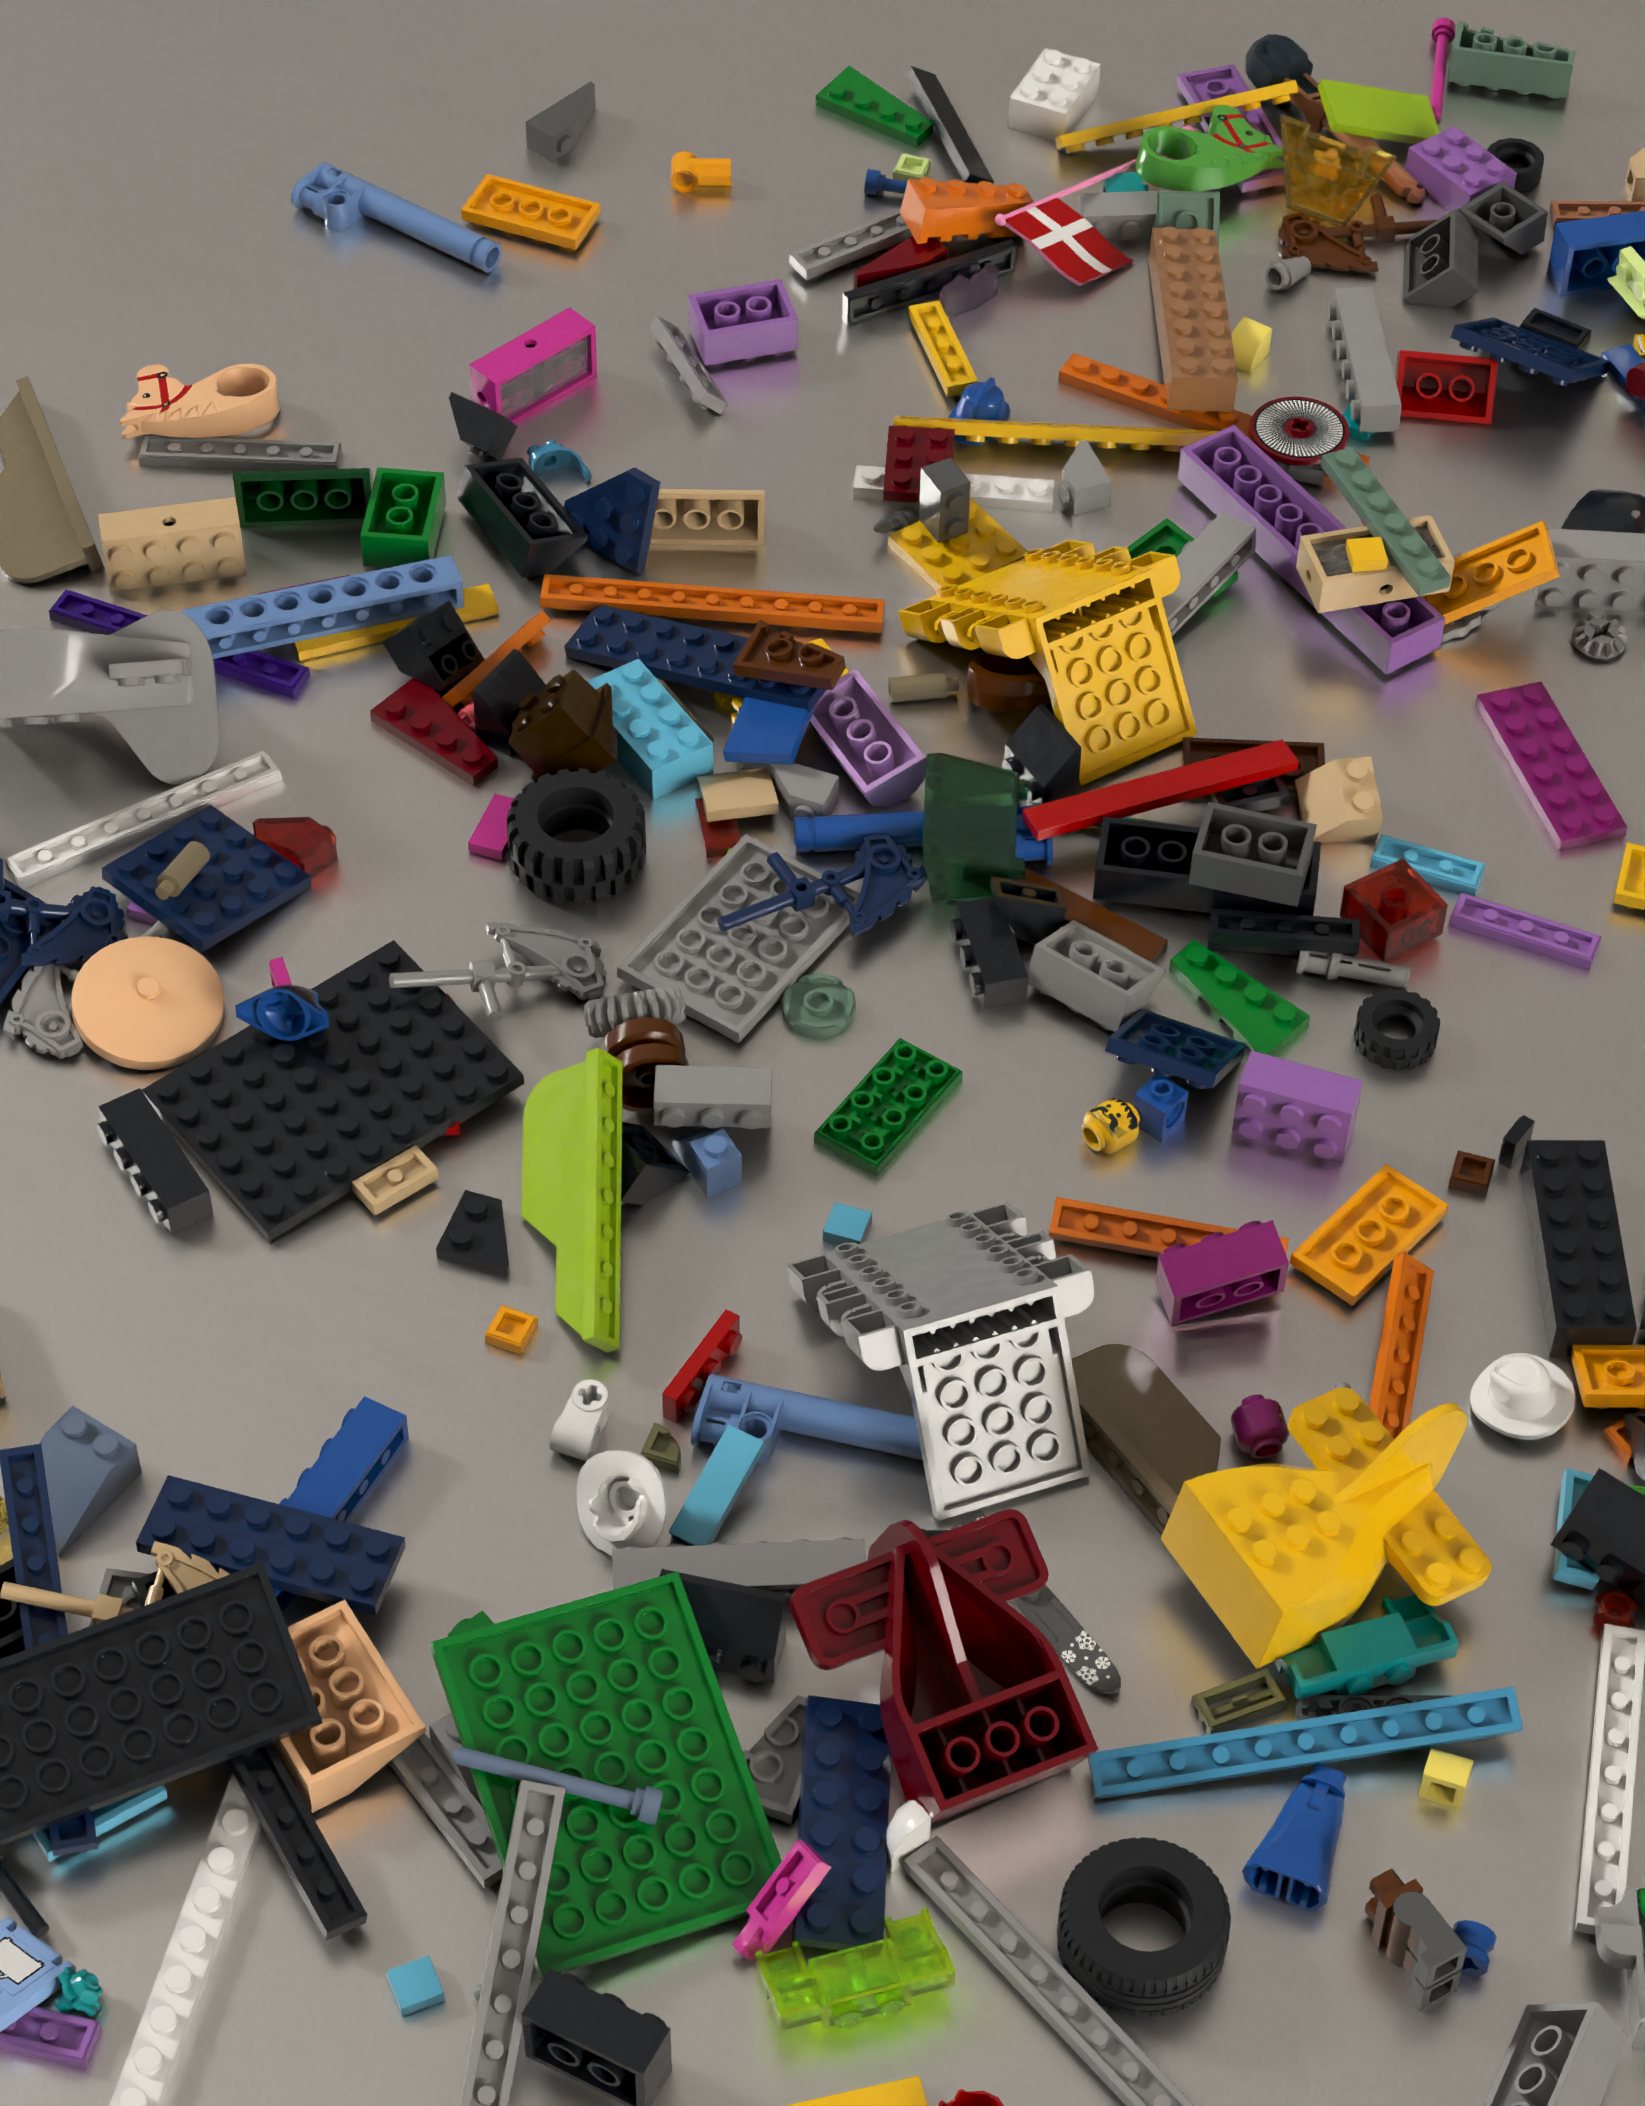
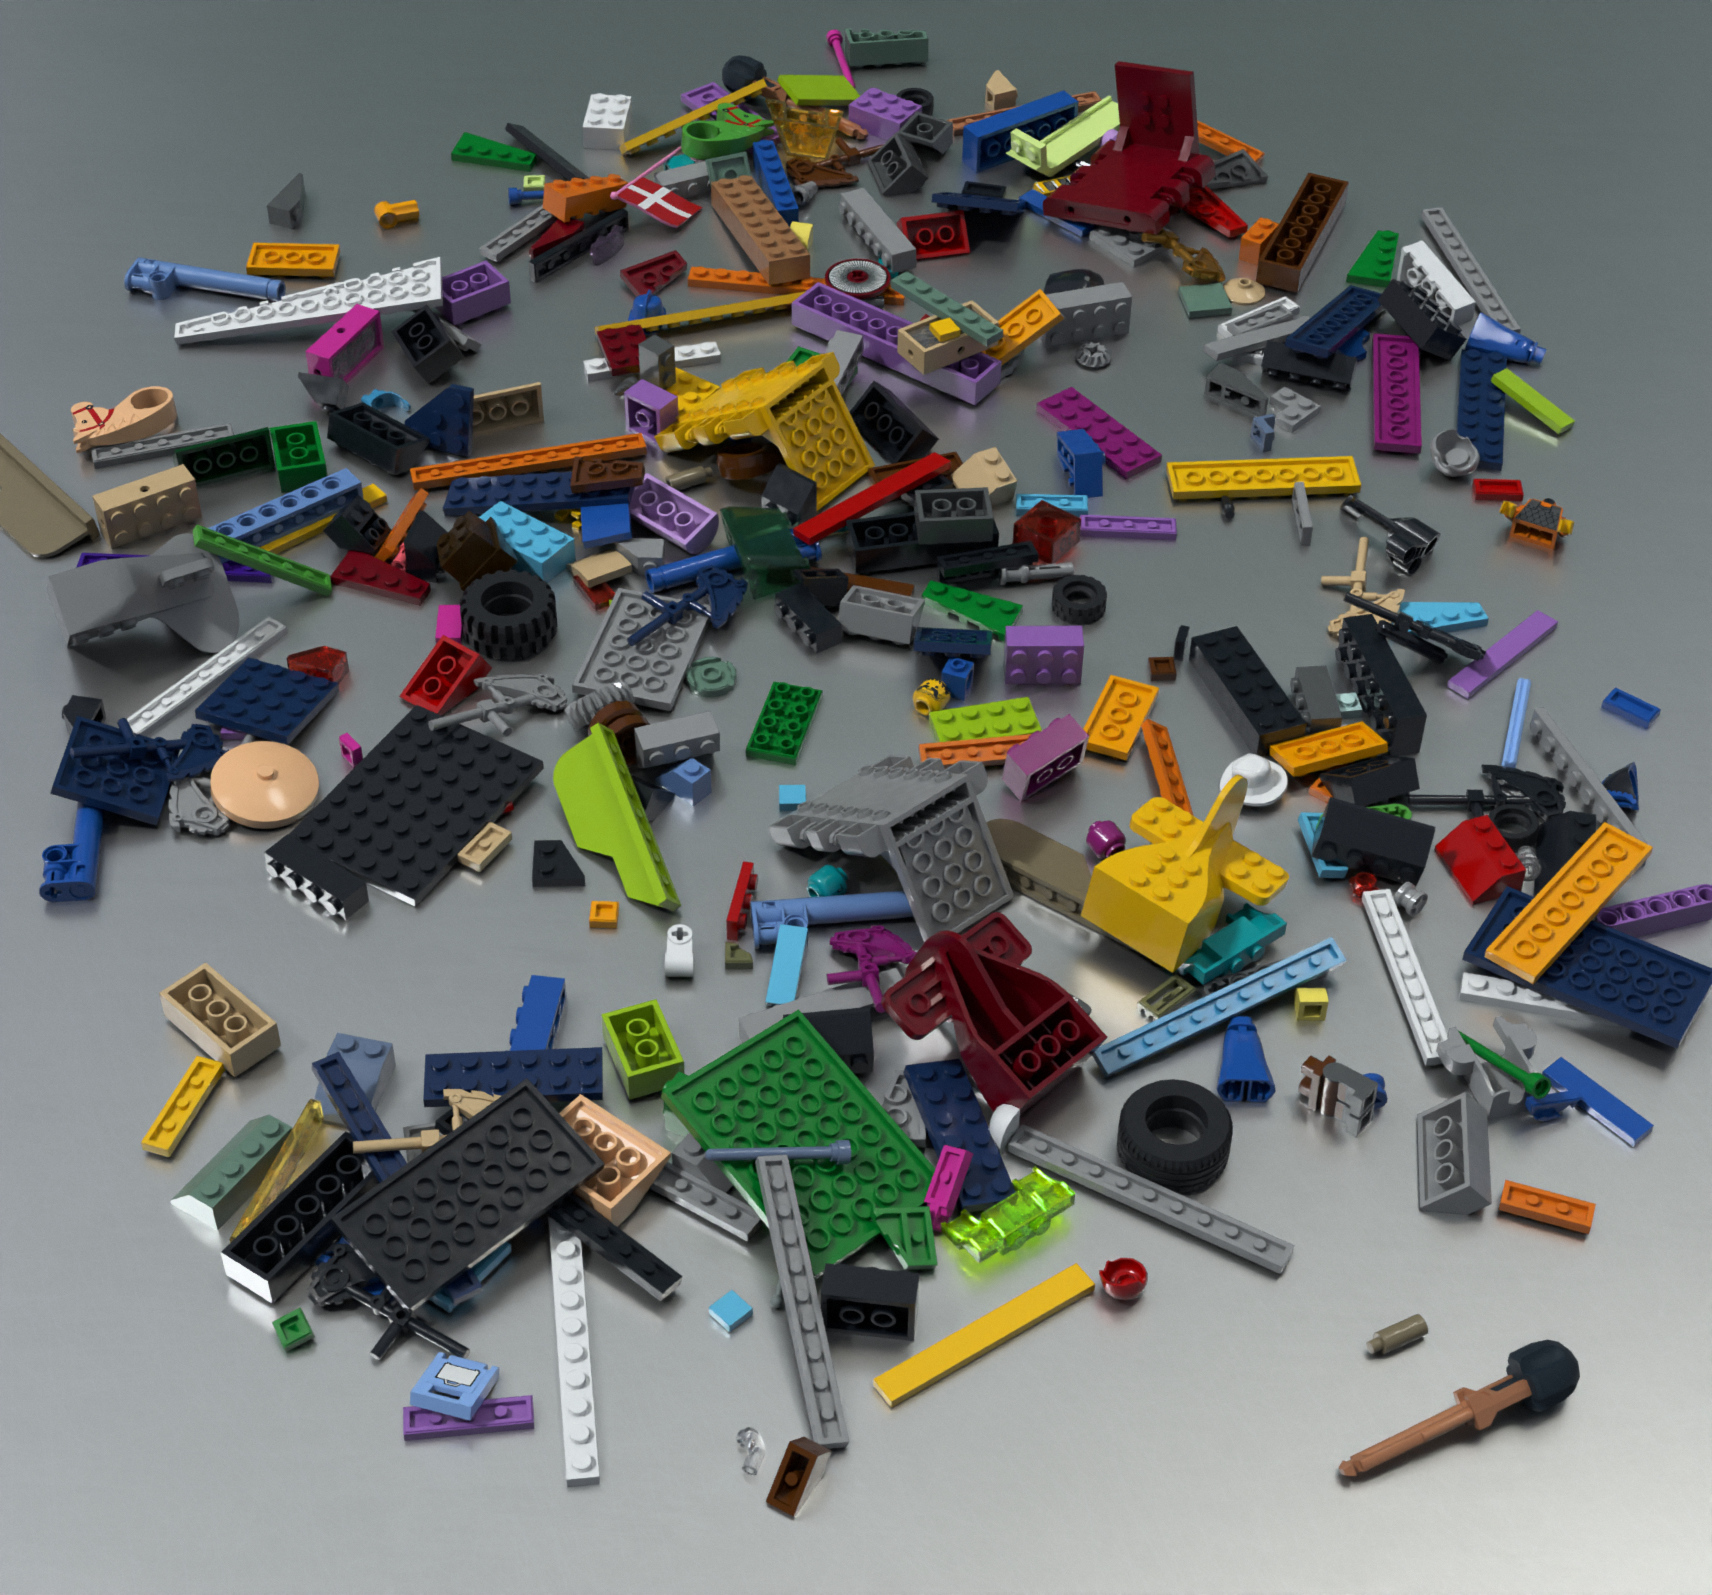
camera: 20 degrees left, 5 degrees down
teal plant [54,1967,103,2017] -> none
dark tan cylinder [155,841,210,900] -> none
blue hat [235,985,330,1041] -> none
white hat [577,1450,667,1556] -> none
yellow plate [908,301,978,397] -> none
light grey slope [1058,440,1112,516] -> none
none -> white wing [174,257,443,345]
none -> bright green tile [193,525,333,596]
none -> black brick [391,305,464,384]
none -> red slope [399,635,492,716]
none -> lime brick [601,999,685,1100]
none -> dark red wing [620,250,687,297]
none -> medium lavender brick [624,379,678,446]
none -> blue brick [753,140,799,227]
none -> teal head [807,865,848,897]
none -> magenta bar [826,925,916,1013]
none -> black slope [850,381,939,464]
none -> green wing [870,1206,938,1270]
none -> lime plate [929,697,1042,742]
none -> blue wedge [1057,429,1106,498]

